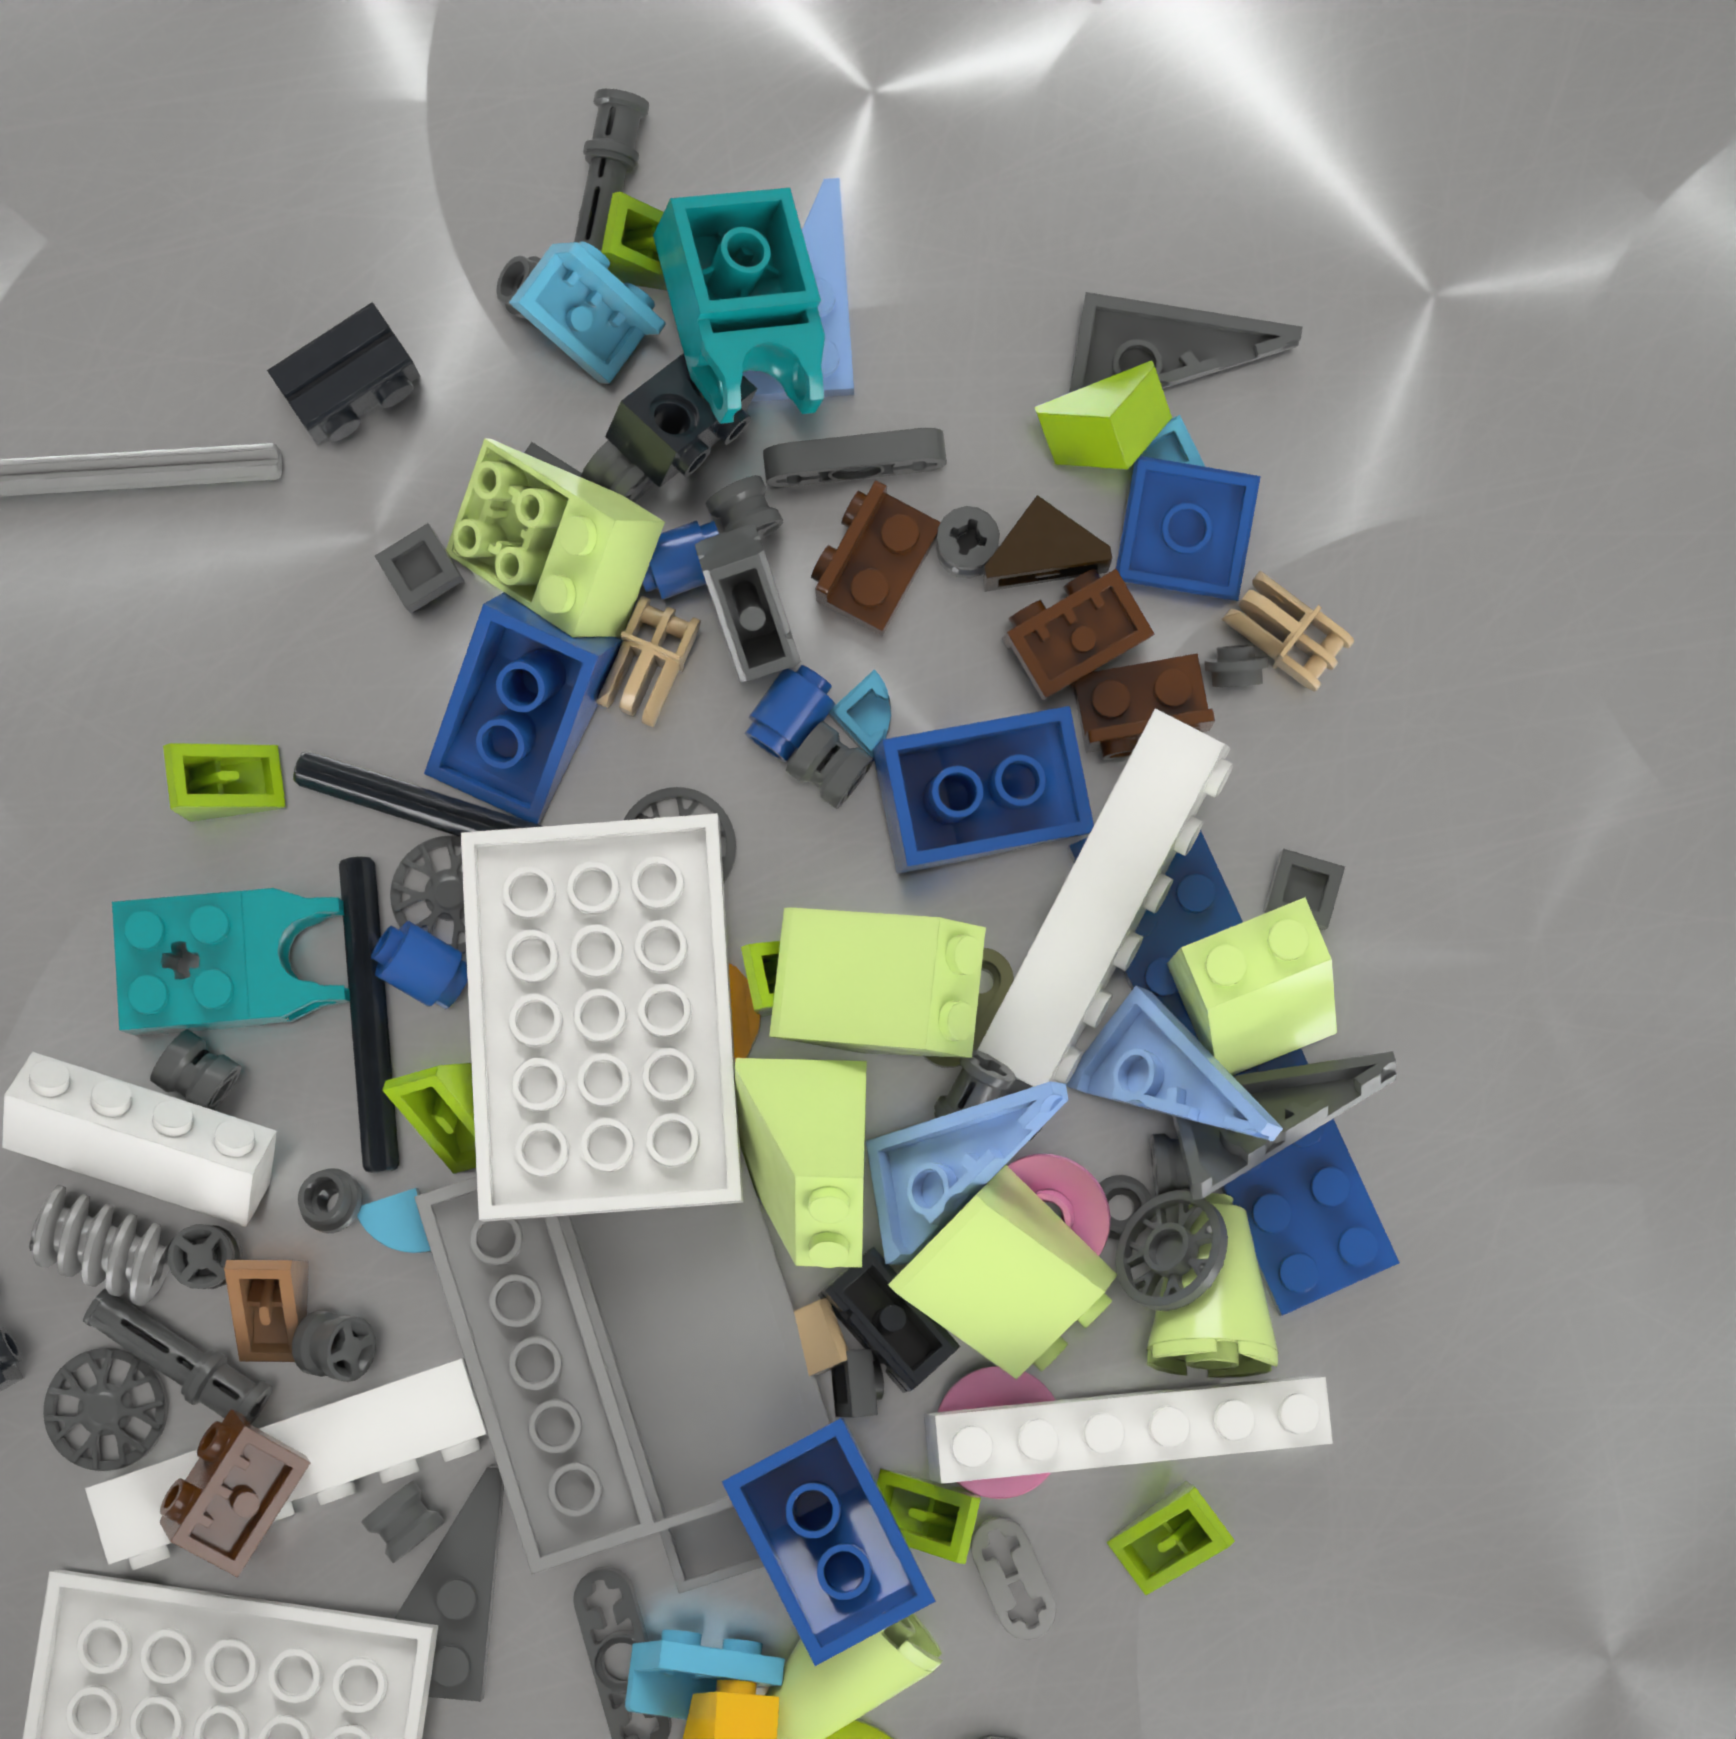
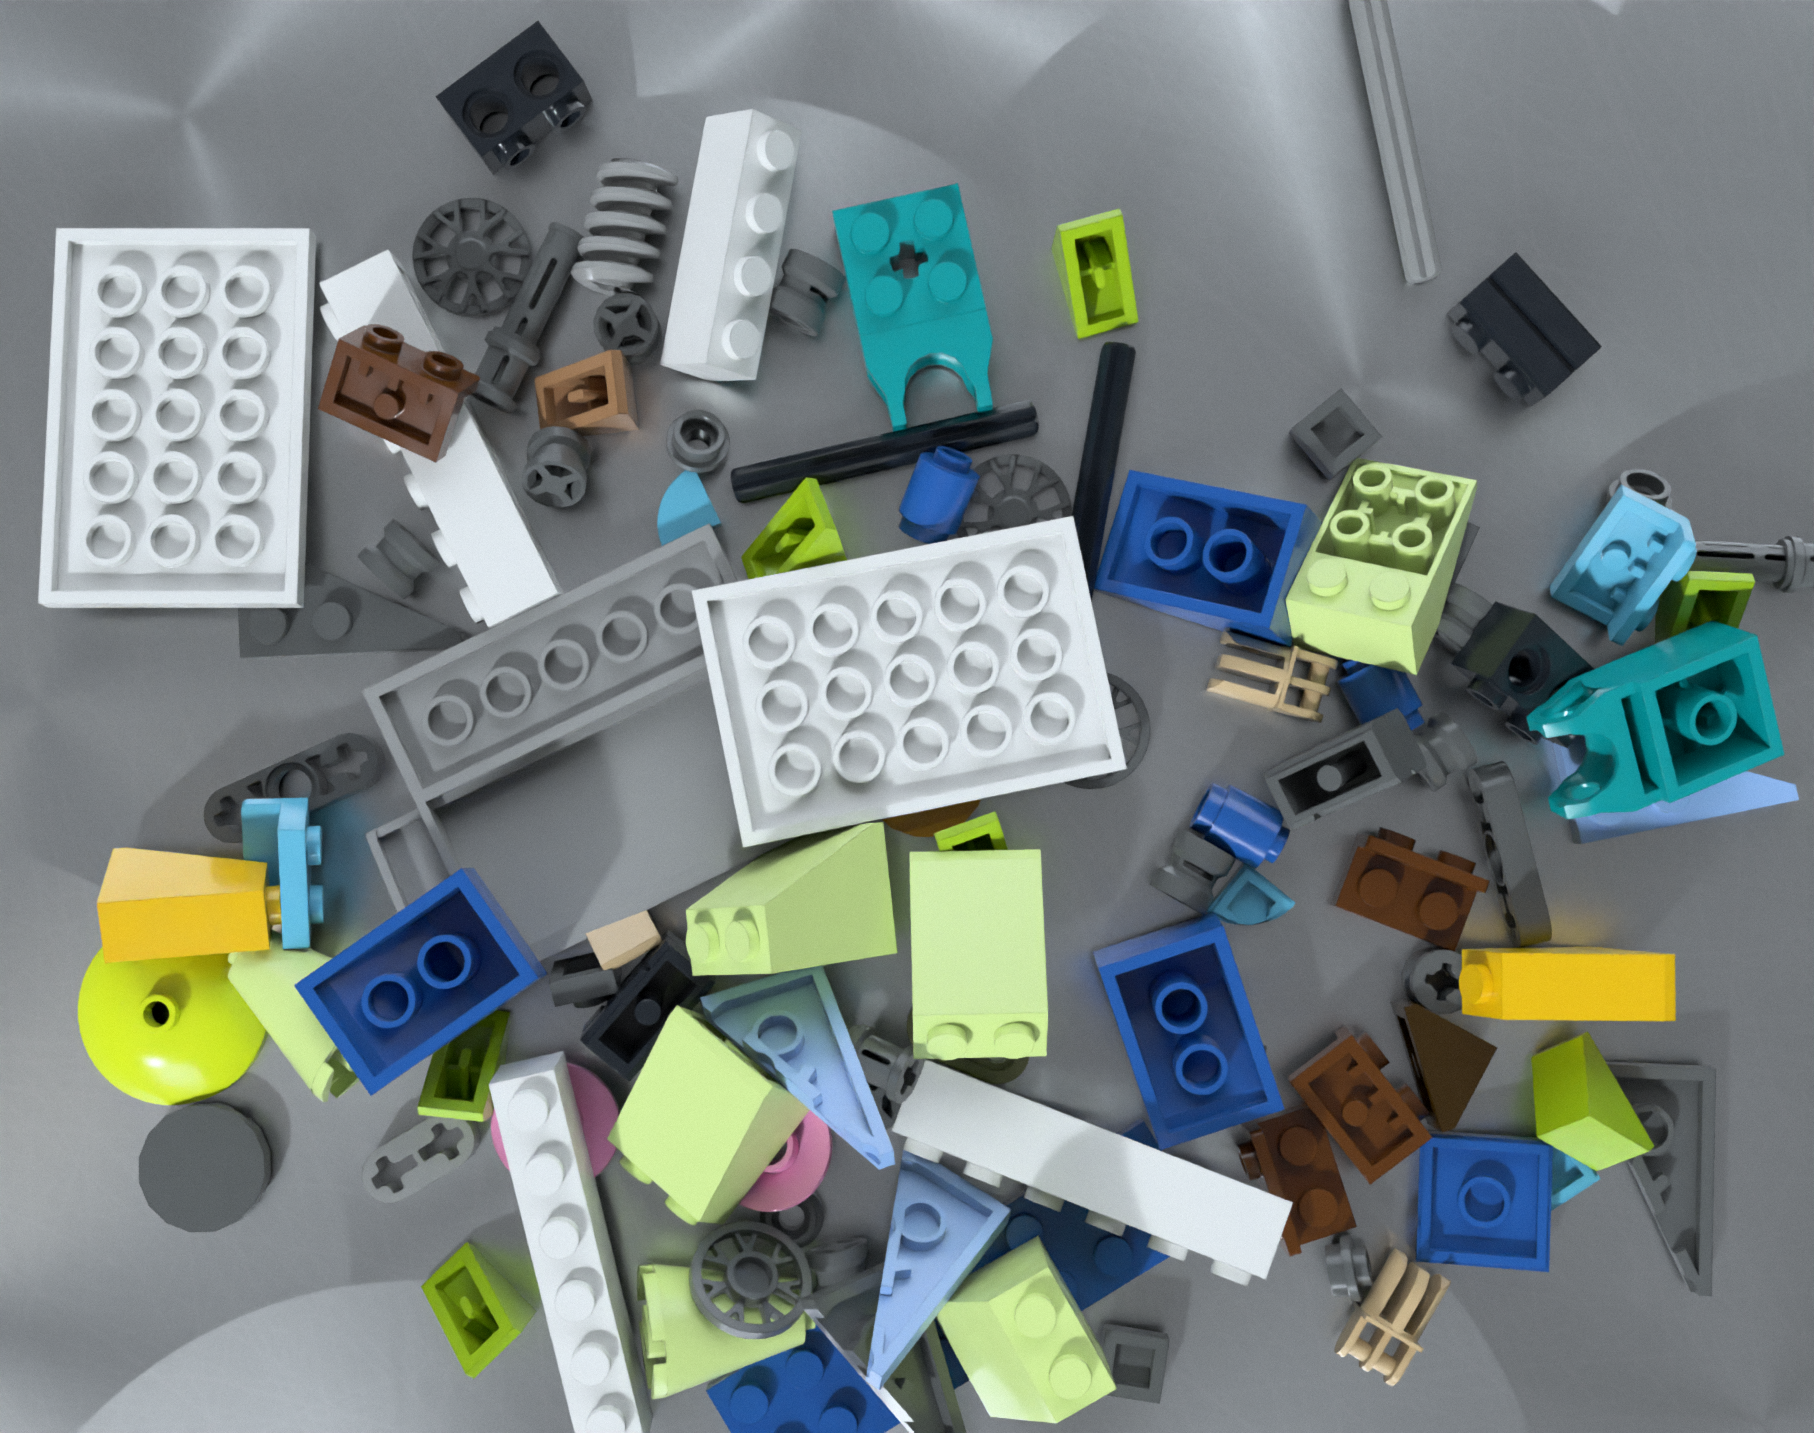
camera: 80 degrees right, 5 degrees up
none -> yellow slope [1459,946,1676,1021]

